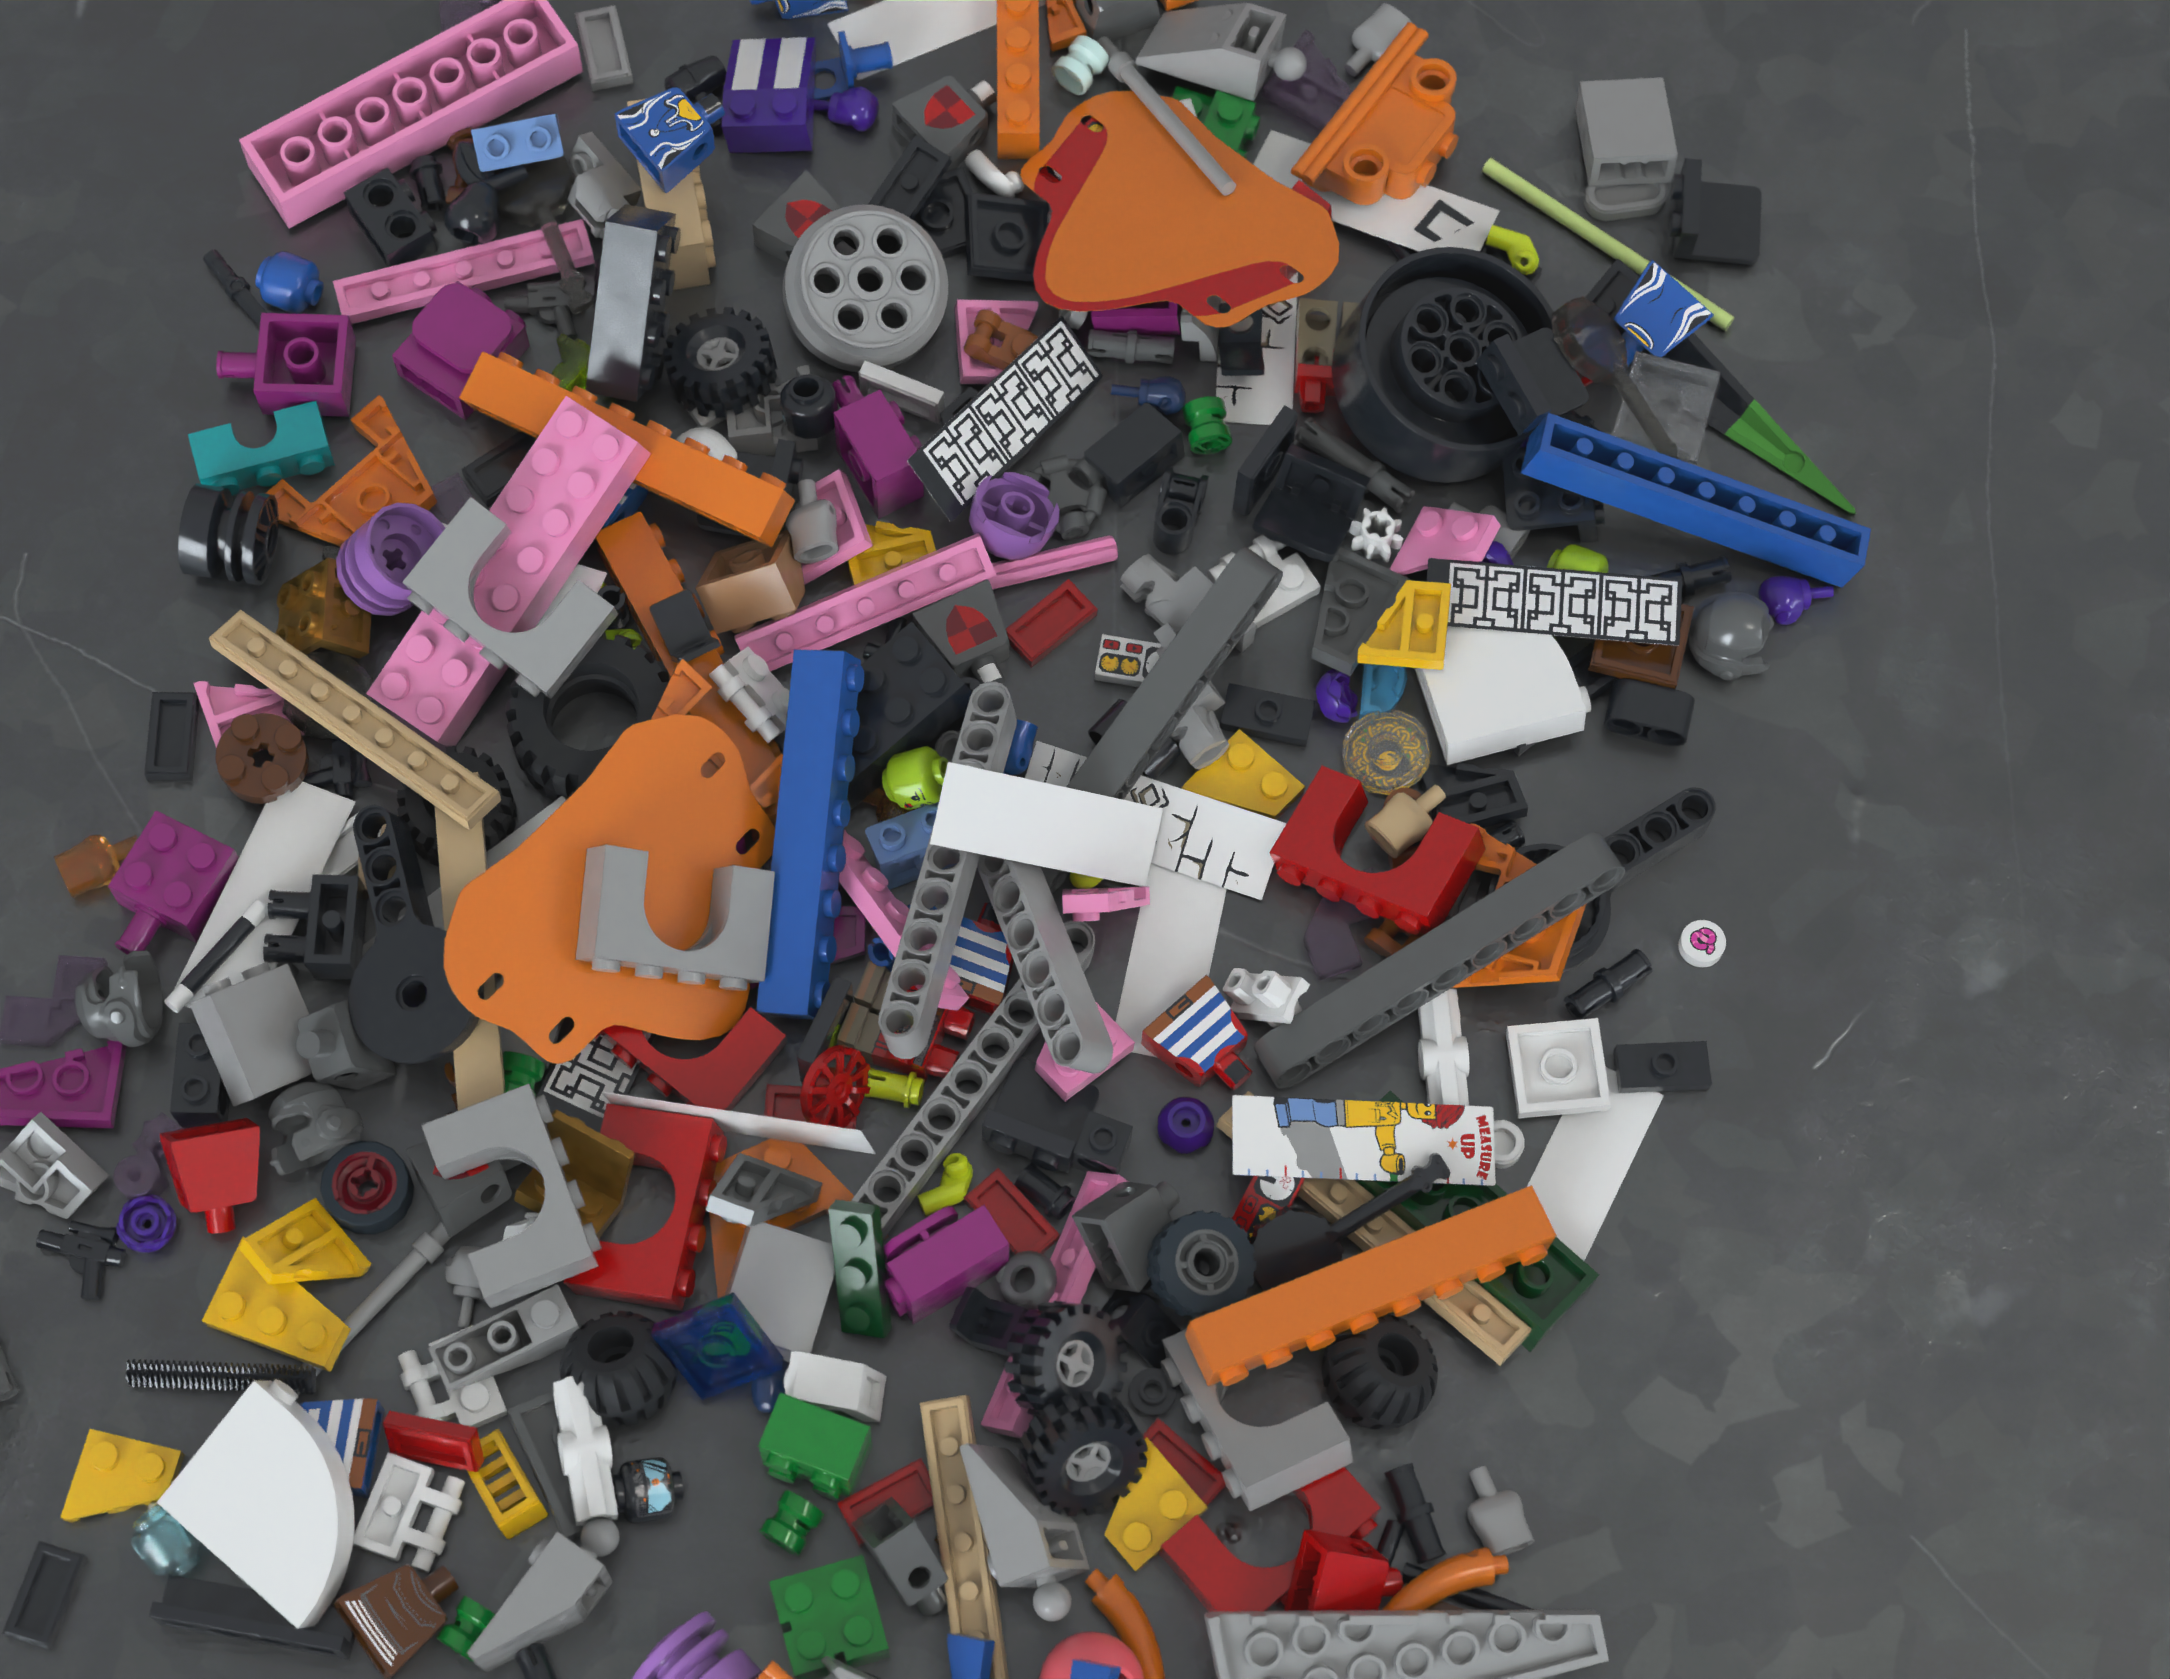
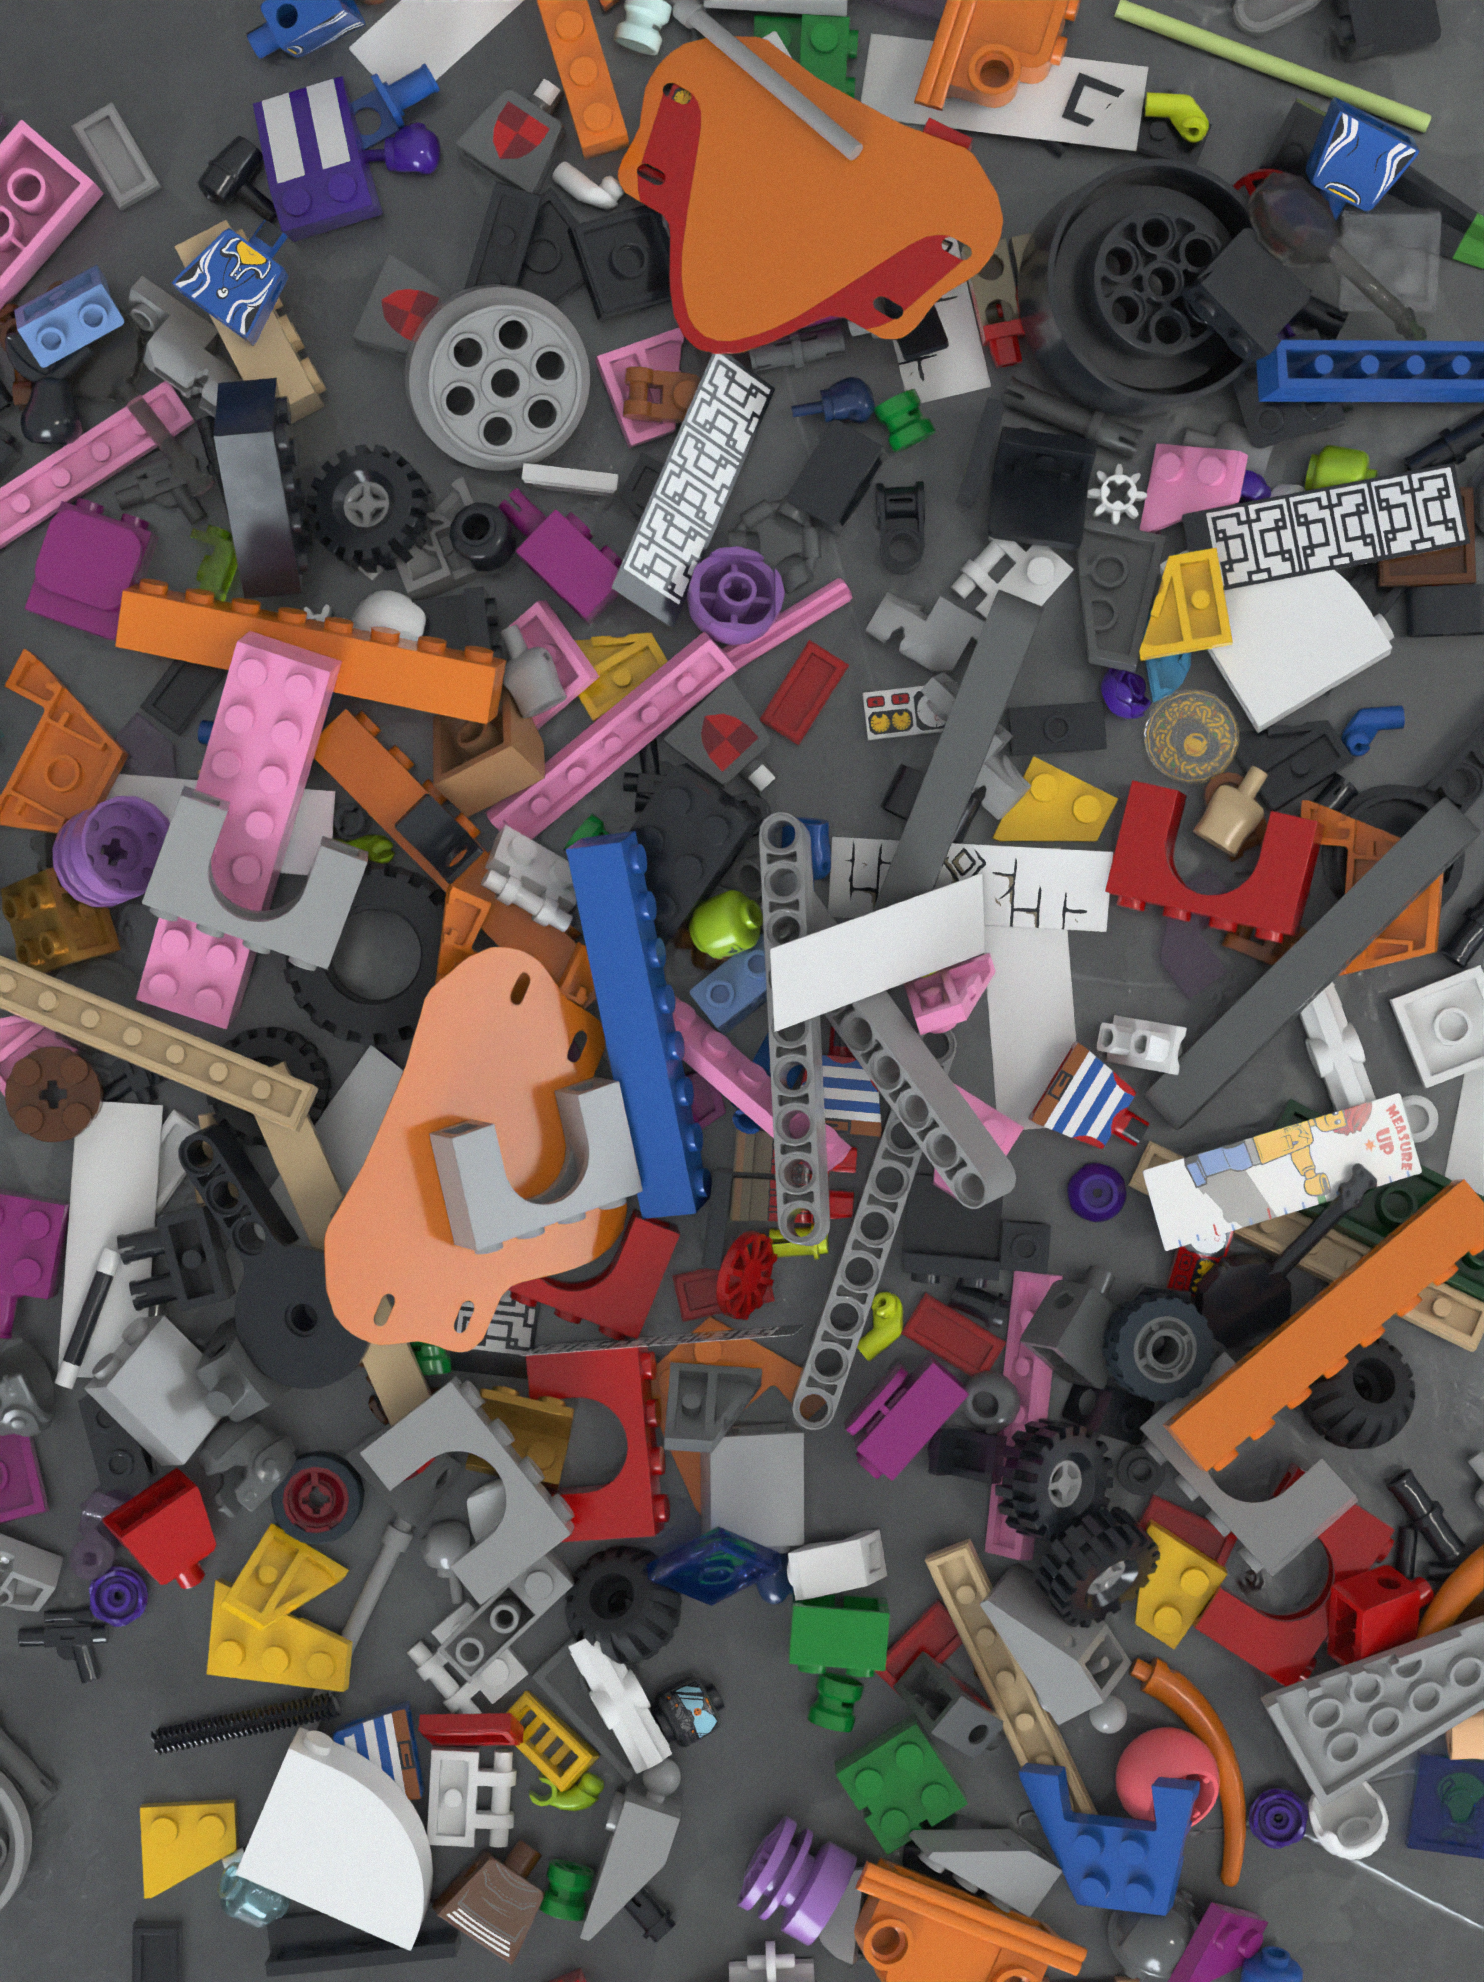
camera: 15 degrees left, 20 degrees up
dark green plate [828,1200,892,1338] -> none
none -> lime arm [529,1772,604,1811]
none -> blue arm [1341,705,1405,757]

